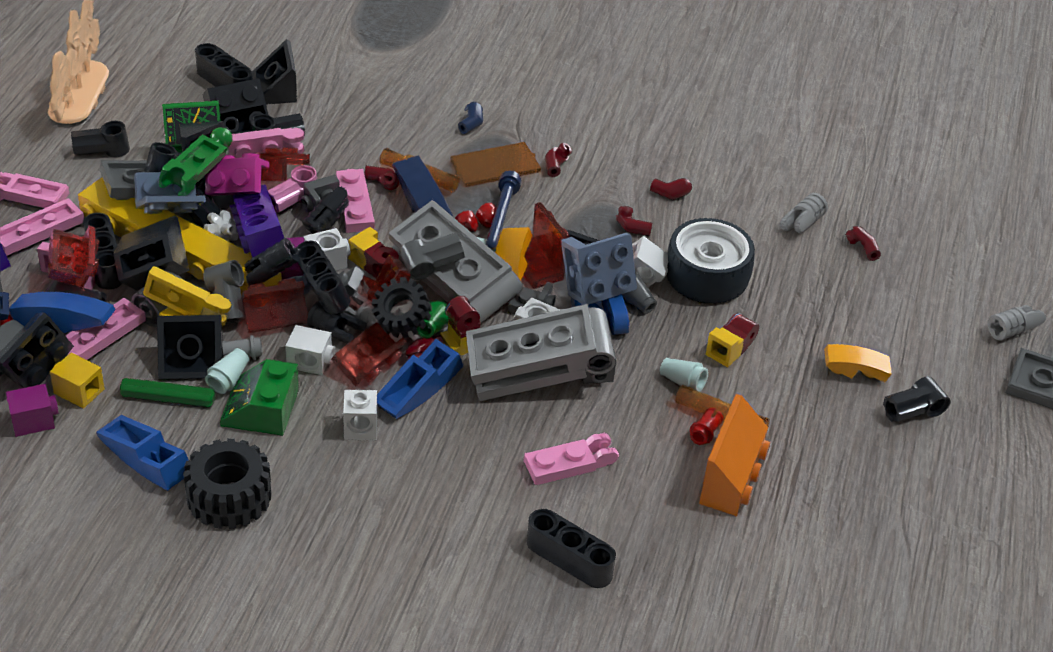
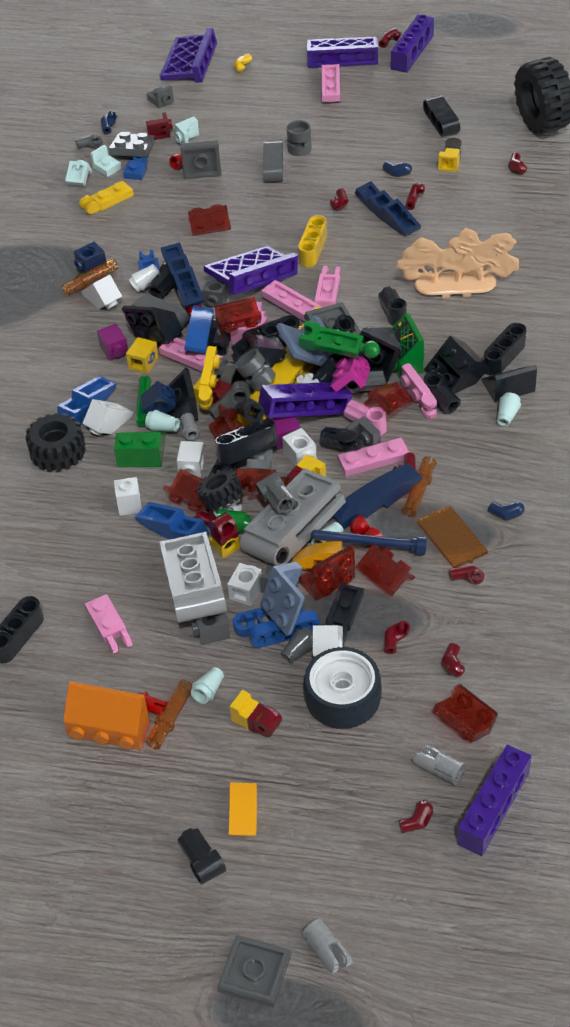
camera: 90 degrees right, 5 degrees up
none -> white slope [83,399,134,436]
none -> dark blue brick [141,381,176,414]
none -> dark grey wheel [235,349,276,391]
none -> clear red bracket [355,544,415,596]
none -> clear red bracket [432,684,498,743]
none -> dark purple brick [457,744,532,856]
none -> light aqua cone [497,392,521,427]

